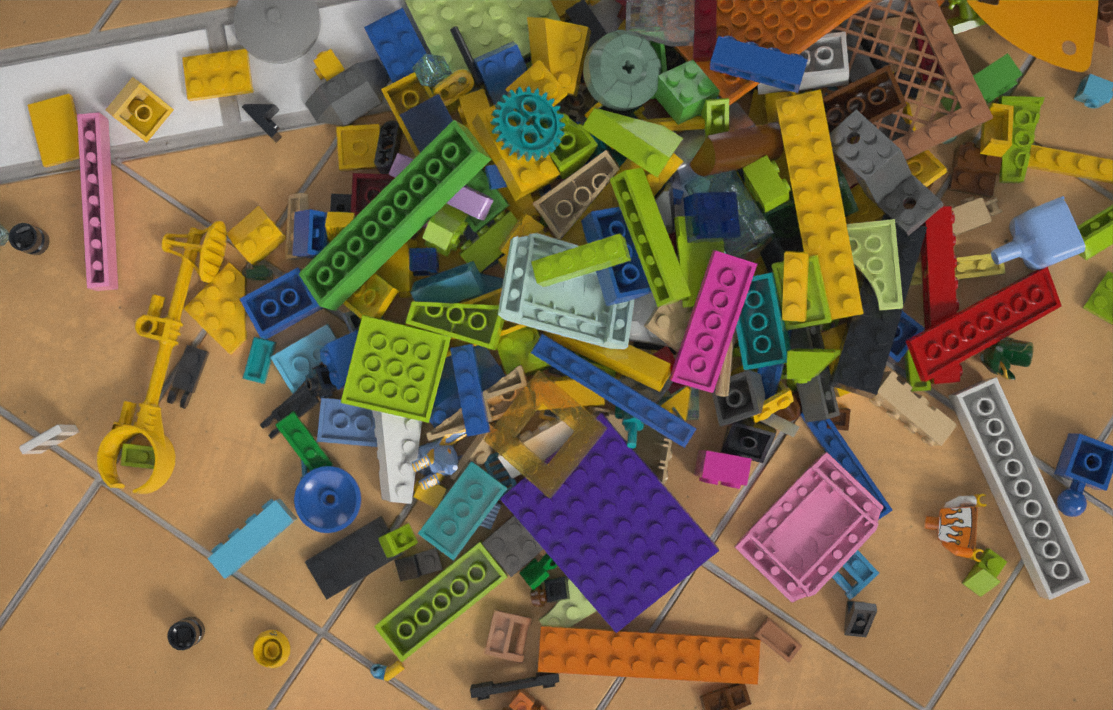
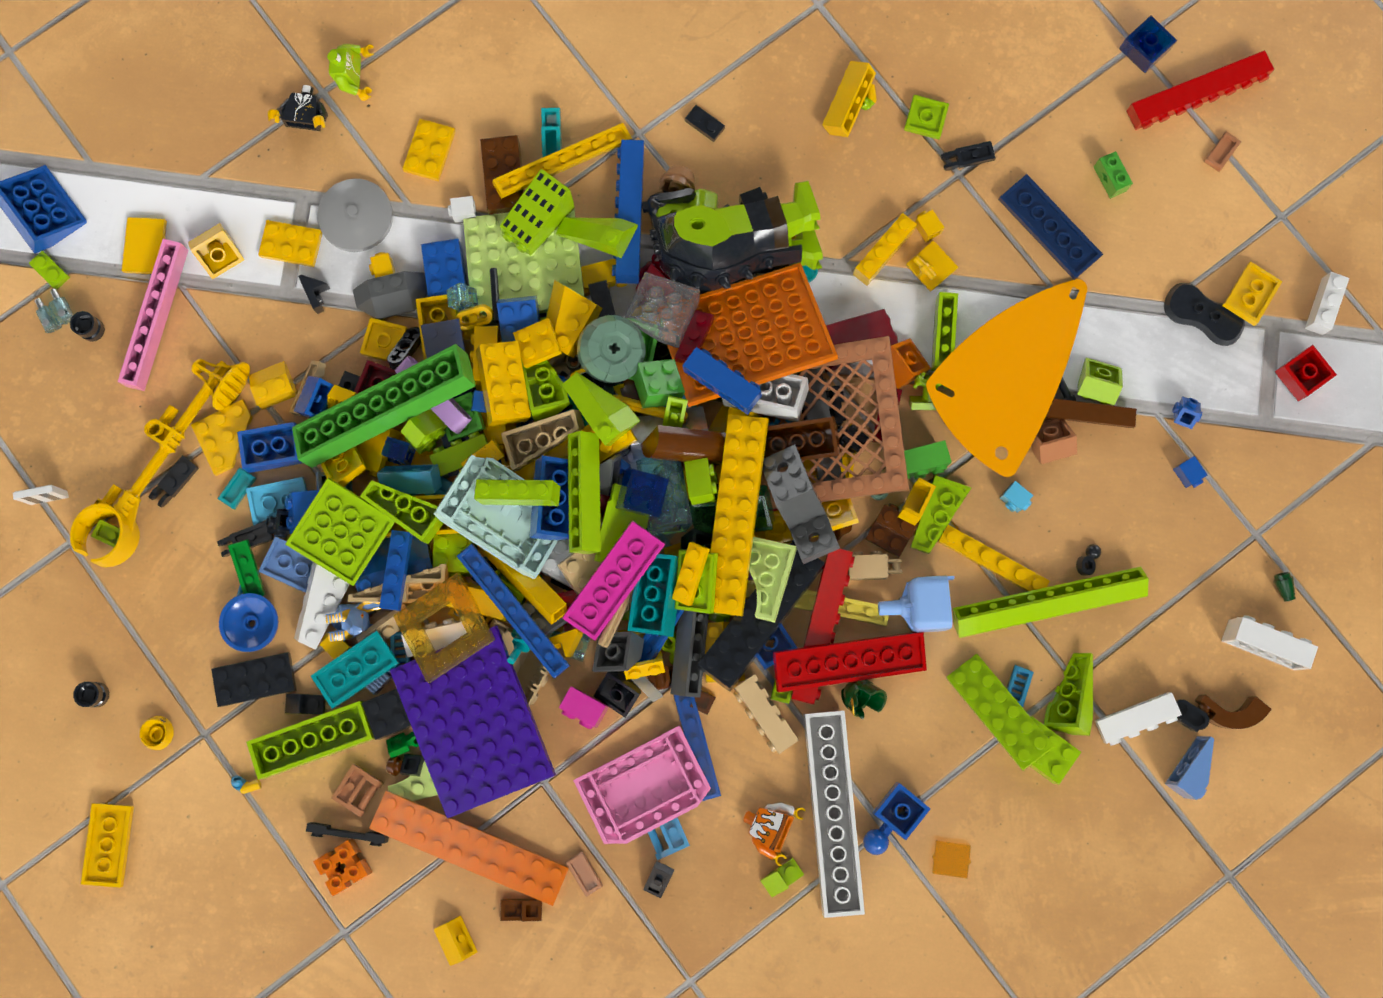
camera: 25 degrees right, 5 degrees down
medium azure brick [208,499,297,579] -> none
clear green plate [246,265,273,281] -> none
lime slope [378,523,418,558] -> none
teal gear [491,86,565,161] -> none
lime slope [787,348,841,383] -> none

